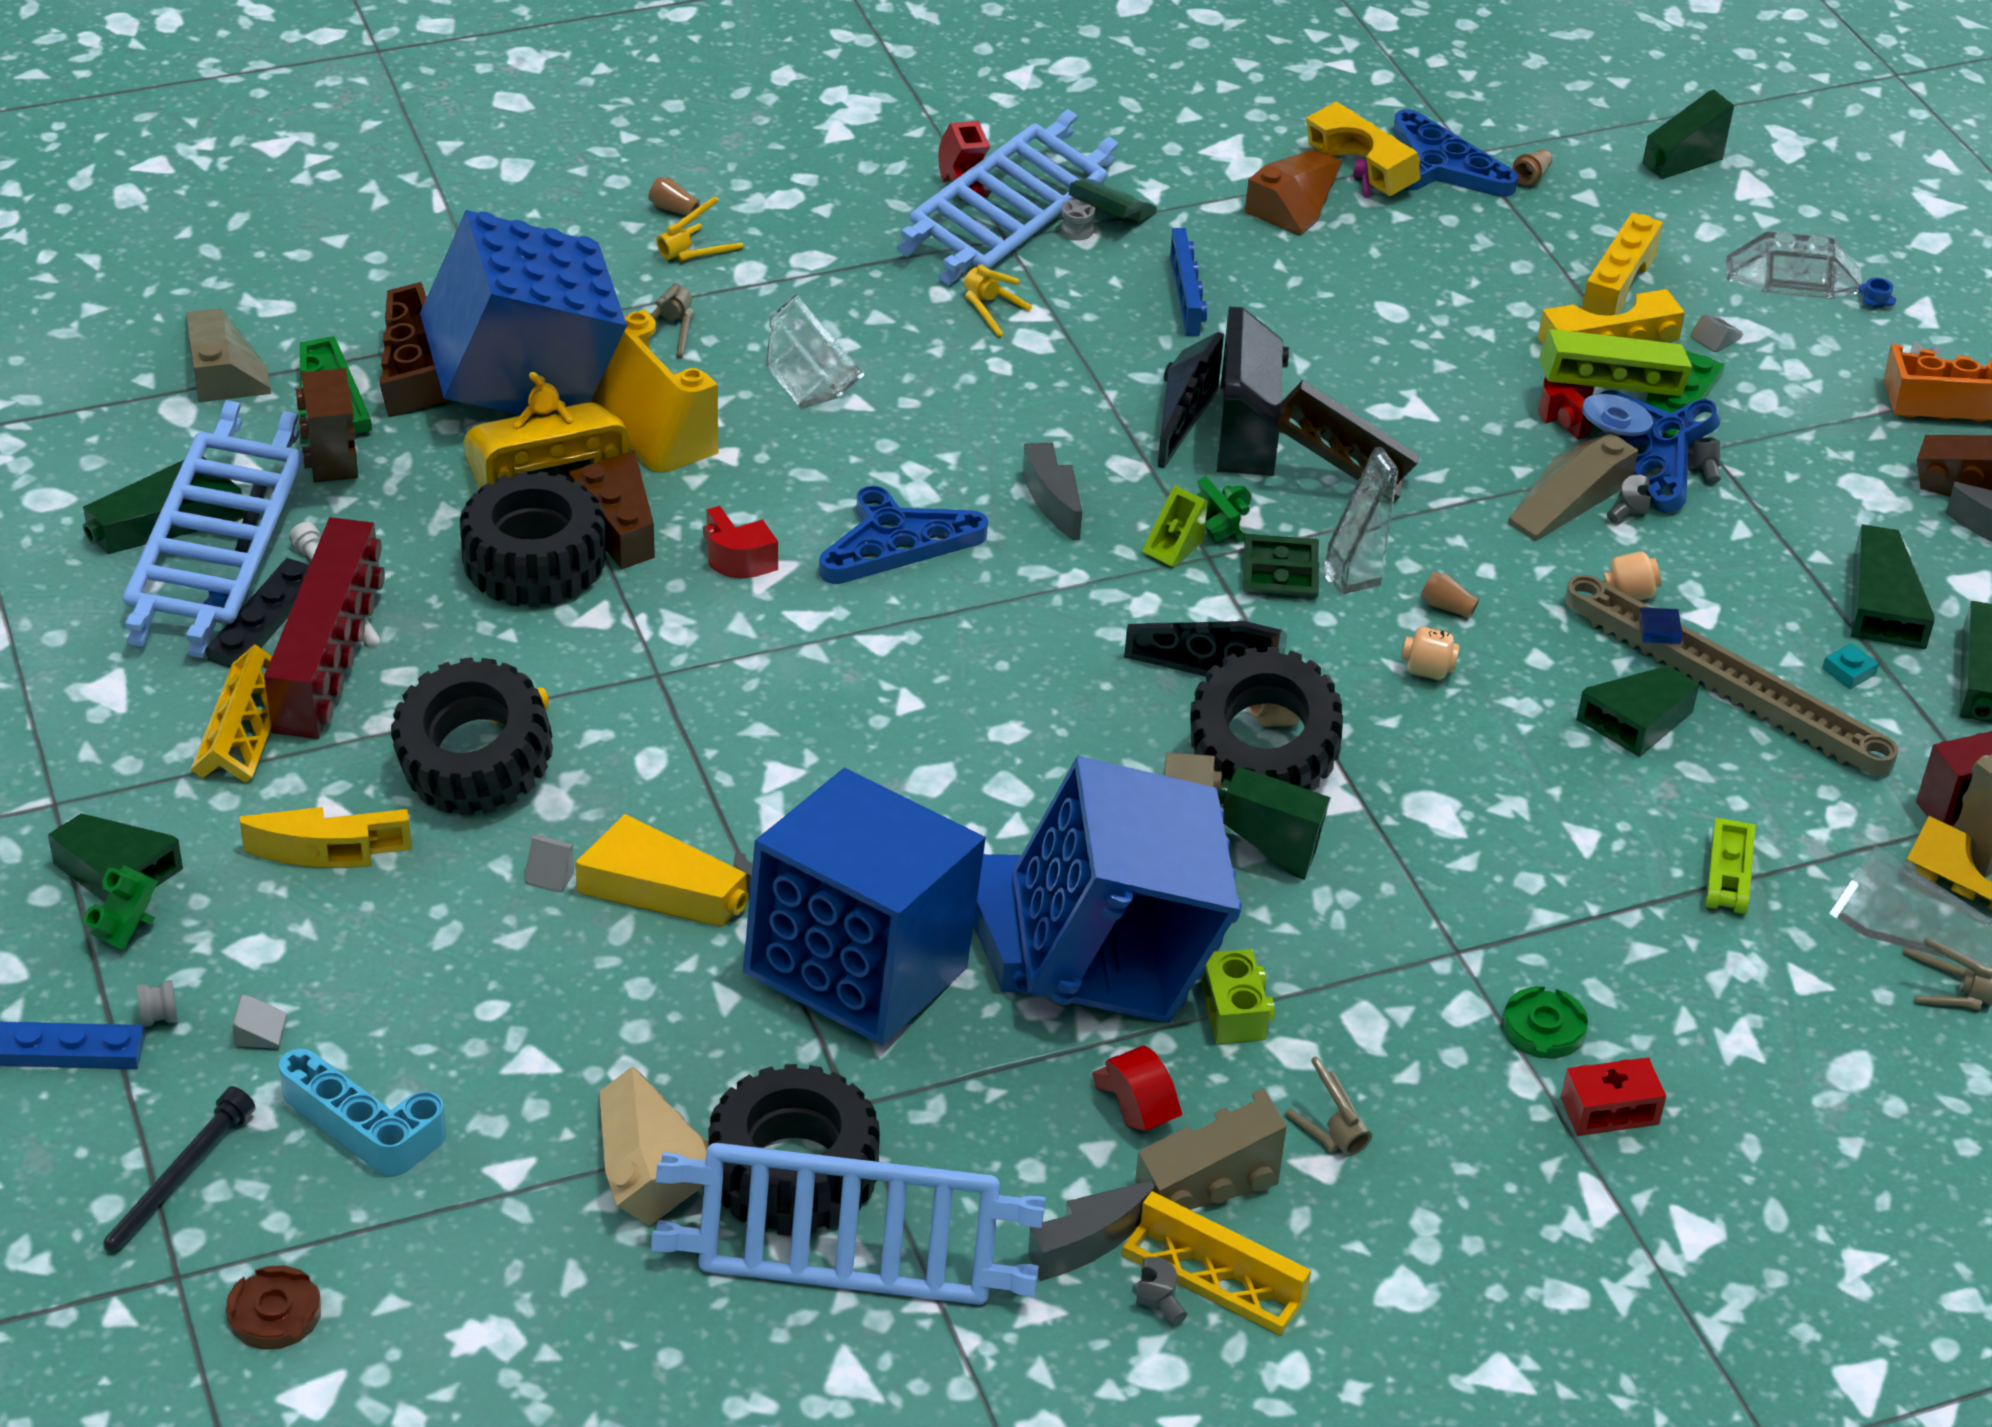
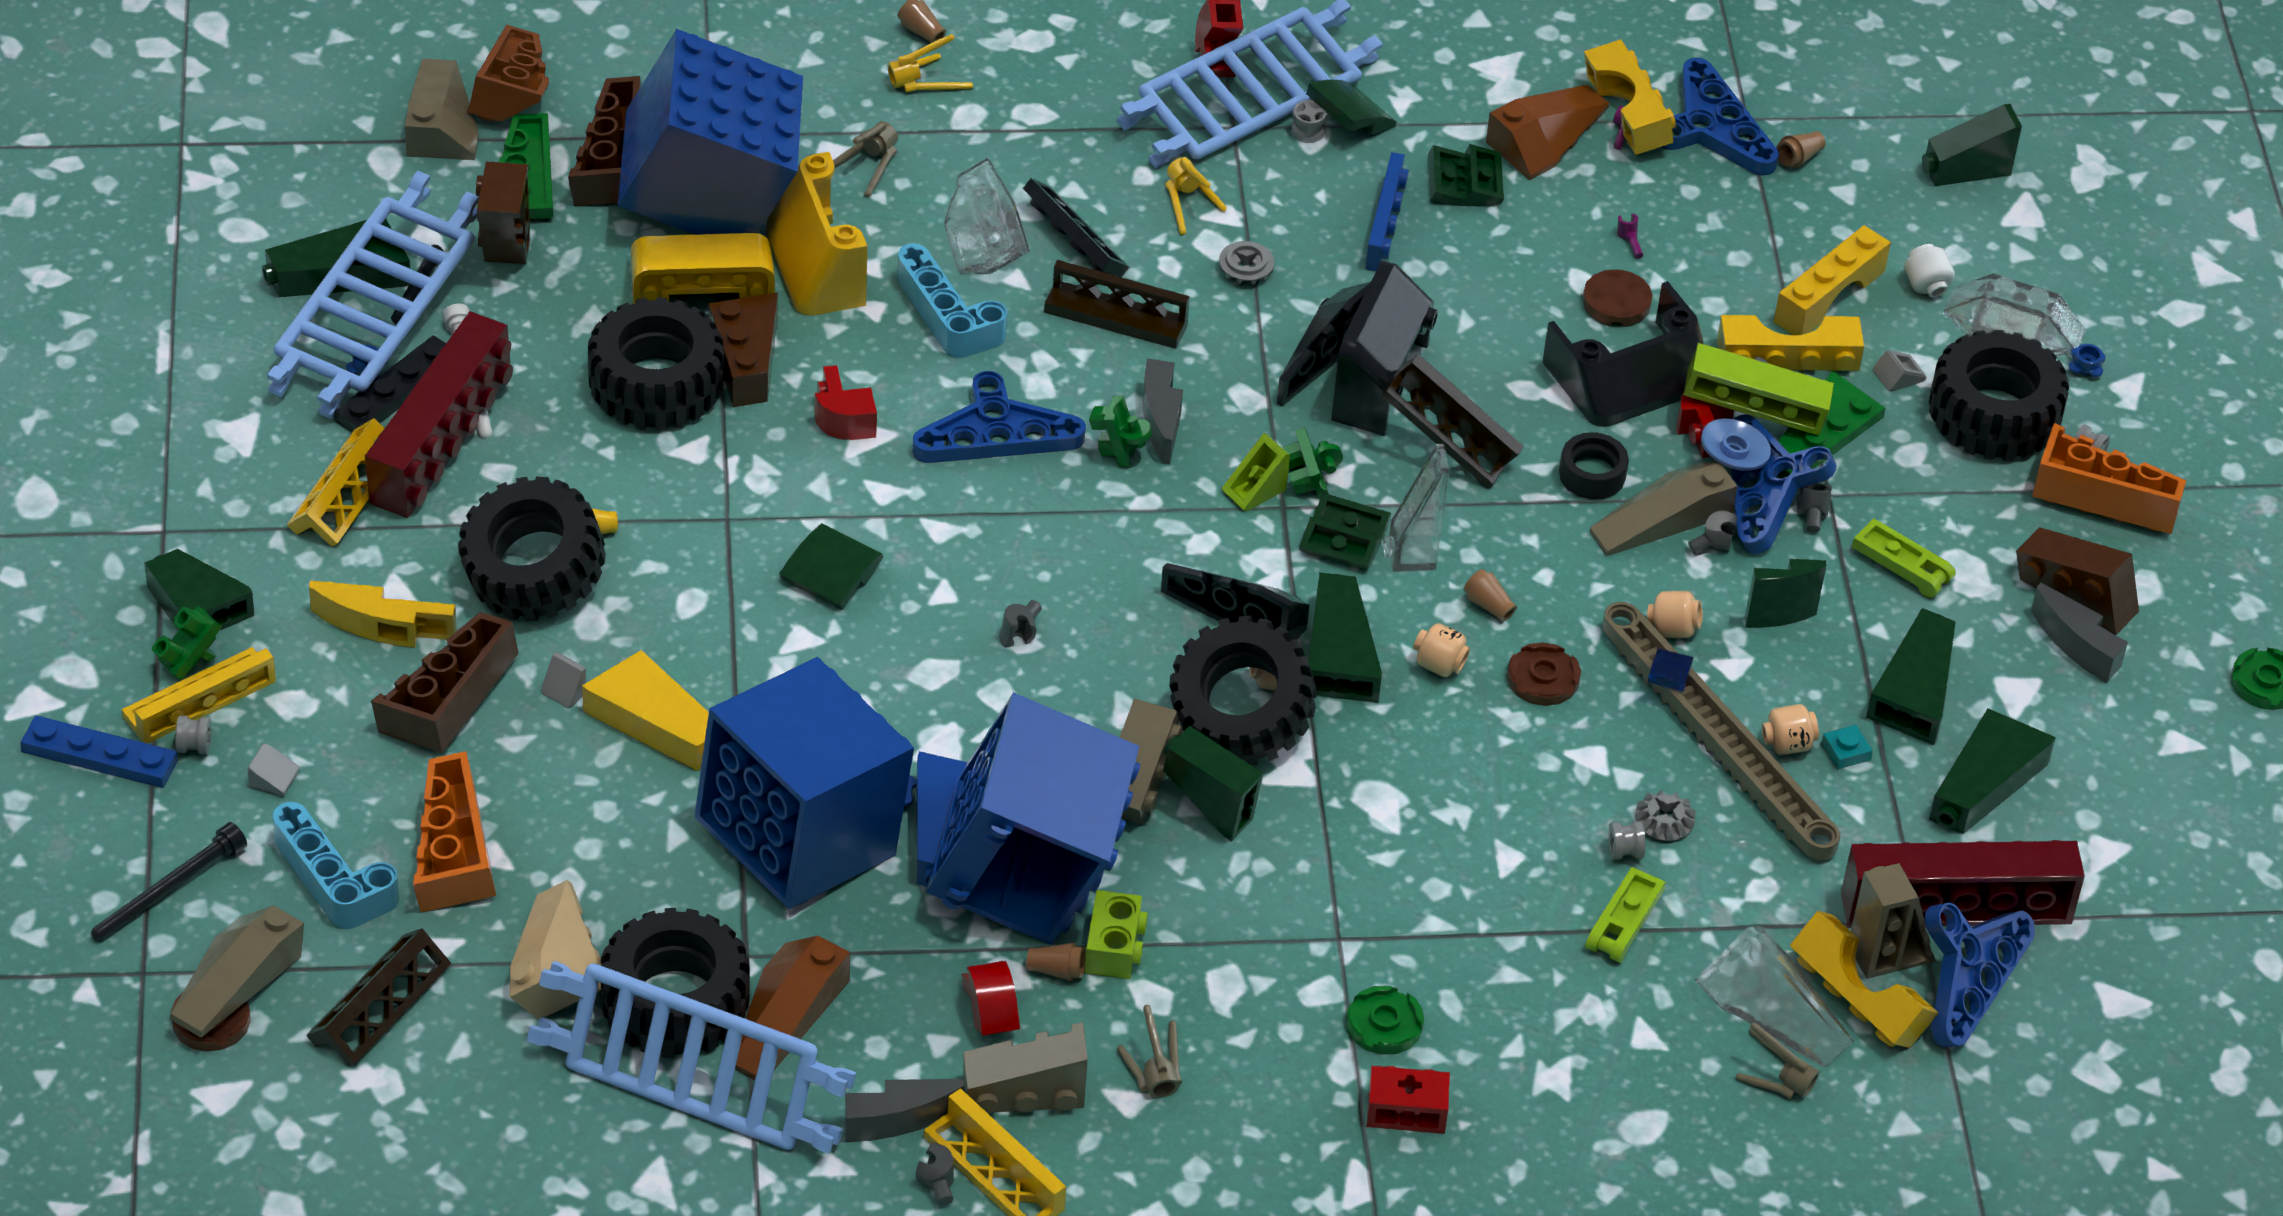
camera: 15 degrees right, 5 degrees up
yellow plant [514,372,573,429] -> none
dark green slope [1576,665,1699,757] -> none
none -> yellow fence [121,647,276,743]
none -> dark tan wedge [170,905,304,1037]
none -> dark brown fence [306,928,451,1066]
none -> reddish brown wedge [371,612,519,753]
none -> orange wedge [413,751,497,913]
none -> dark orange wedge [468,24,549,122]
none -> dark orange wedge [735,935,850,1080]
none -> dark green slope [779,523,884,610]
none -> medium azure beam [897,243,1007,358]
none -> dark grey piece [999,600,1042,647]
none -> black plate [1023,178,1129,277]
none -> medium nougat cone [1027,943,1086,981]
none -> dark brown fence [1044,260,1190,349]
none -> green hips [1089,395,1152,467]
none -> light grey gear [1219,241,1274,286]
none -> dark green slope [1309,572,1382,703]
none -> dark green slope [1428,144,1504,207]
none -> copper tile [1507,642,1581,706]
none -> black windscreen [1542,281,1704,427]
none -> black tyre [1559,432,1629,499]
none -> copper tile [1583,269,1653,326]
none -> light grey wheel [1608,821,1645,860]
none -> magenta hand [1617,213,1643,259]
none -> light grey gear [1635,789,1696,841]
none -> dark green slope [1745,559,1827,628]
none -> light nougat head [1762,704,1819,755]
none -> lime plate [1852,518,1956,598]
none -> white head [1904,244,1955,297]
none -> black tyre [1929,329,2069,461]

